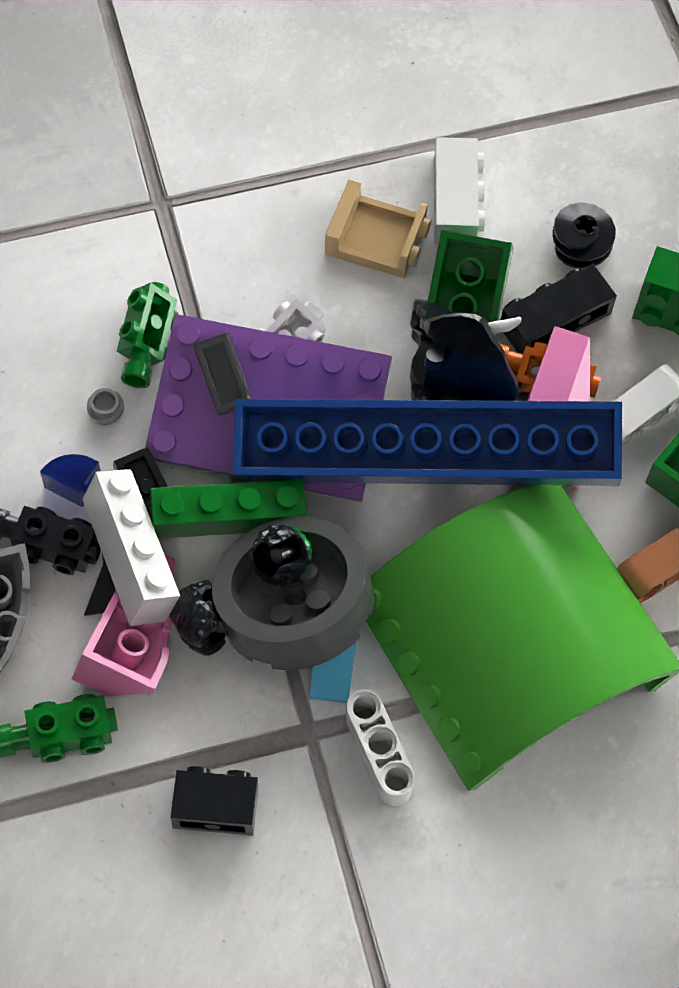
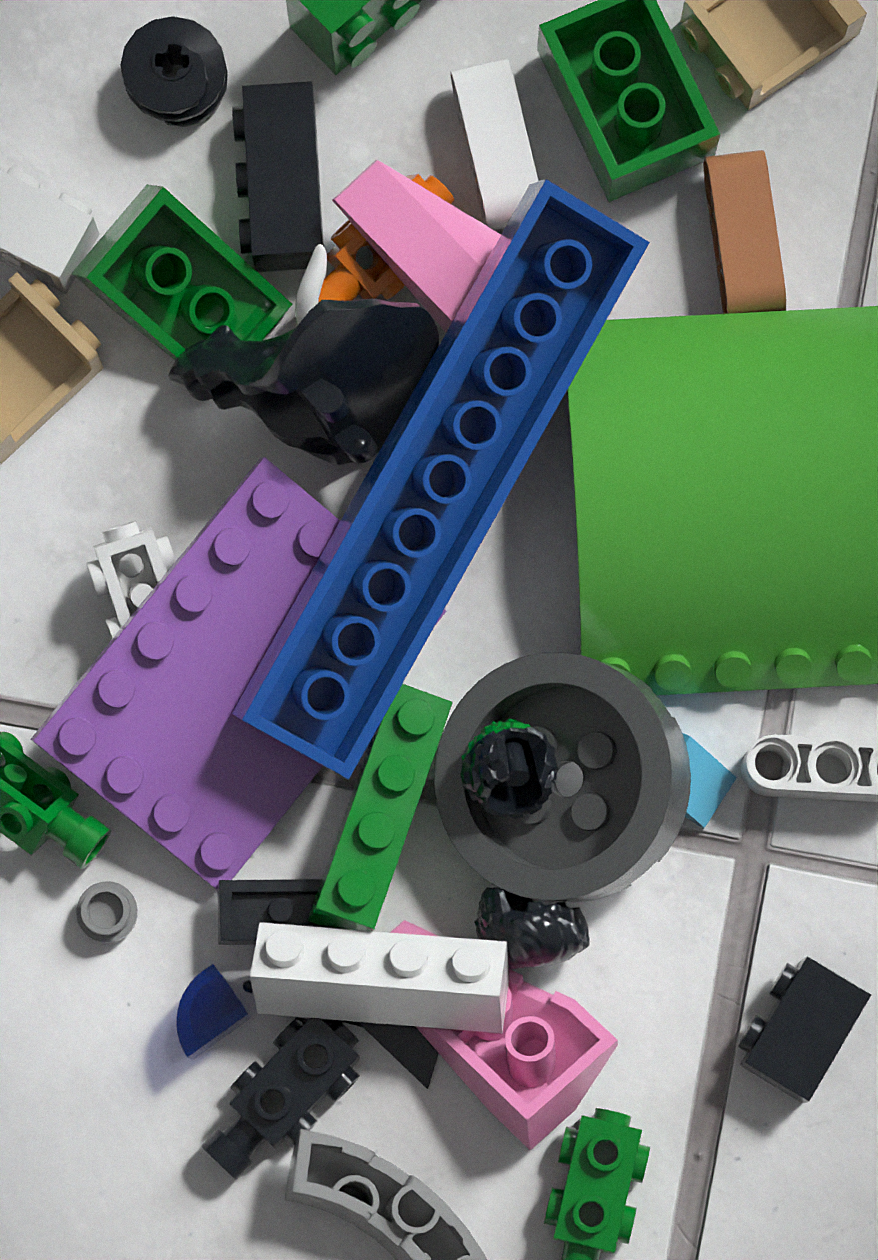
camera: 60 degrees left, 15 degrees up
dark grey tile [193,332,252,416] -> none

